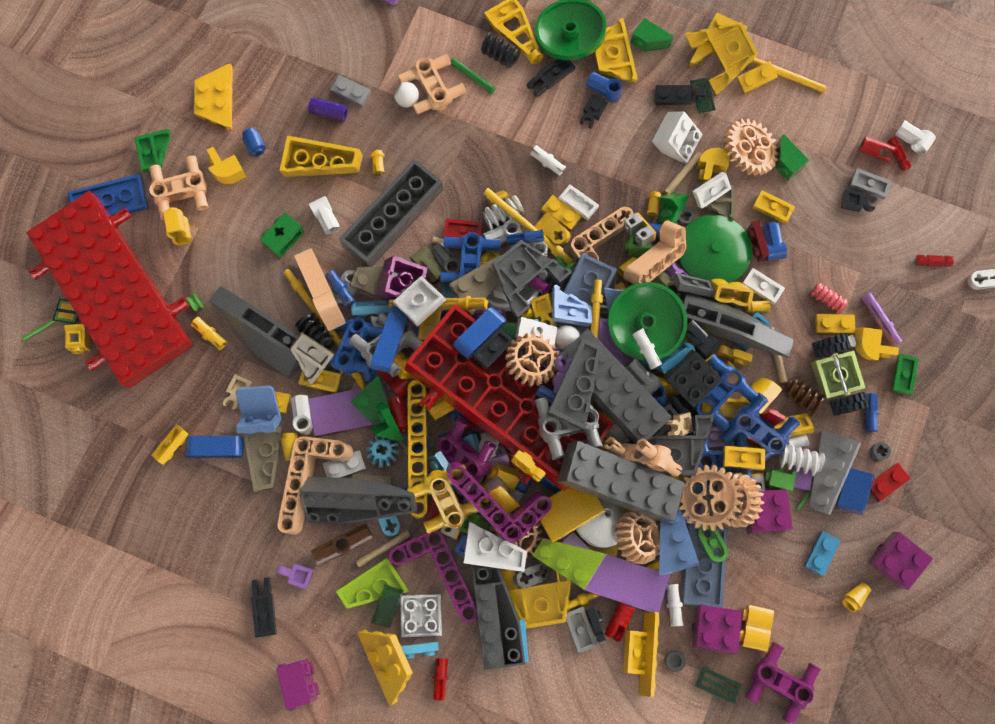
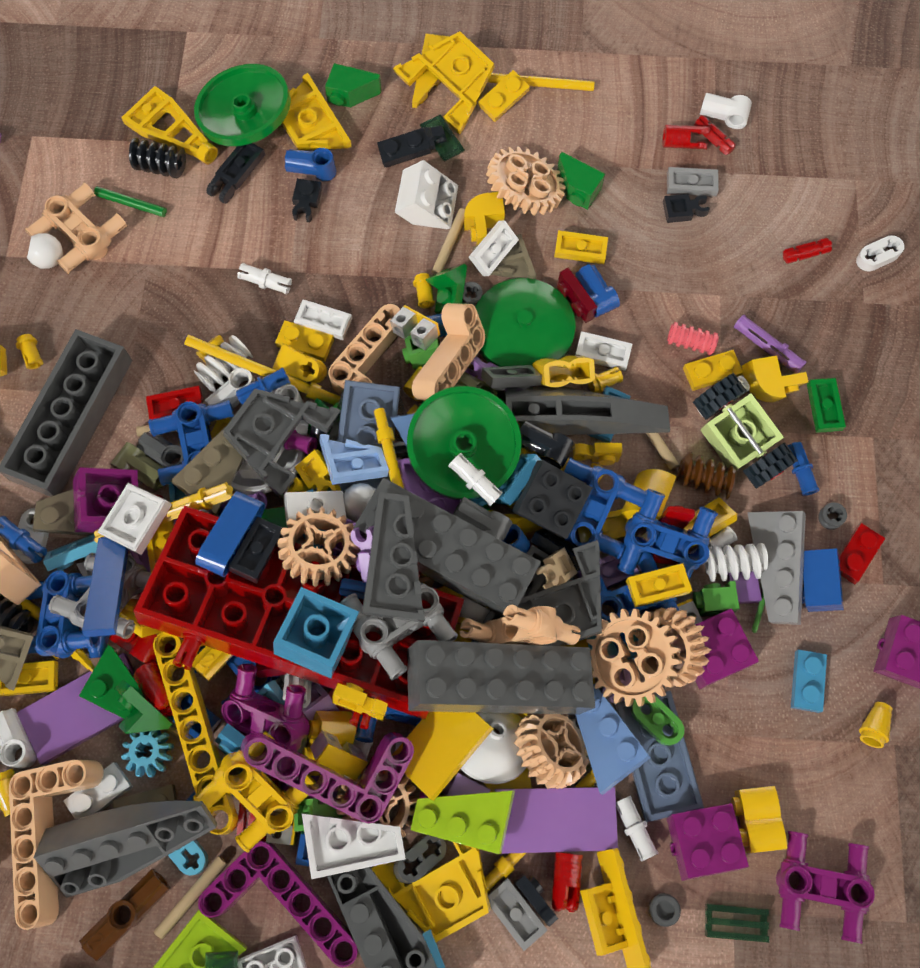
camera: 20 degrees left, 5 degrees down
none -> dark azure slope [273,587,359,678]

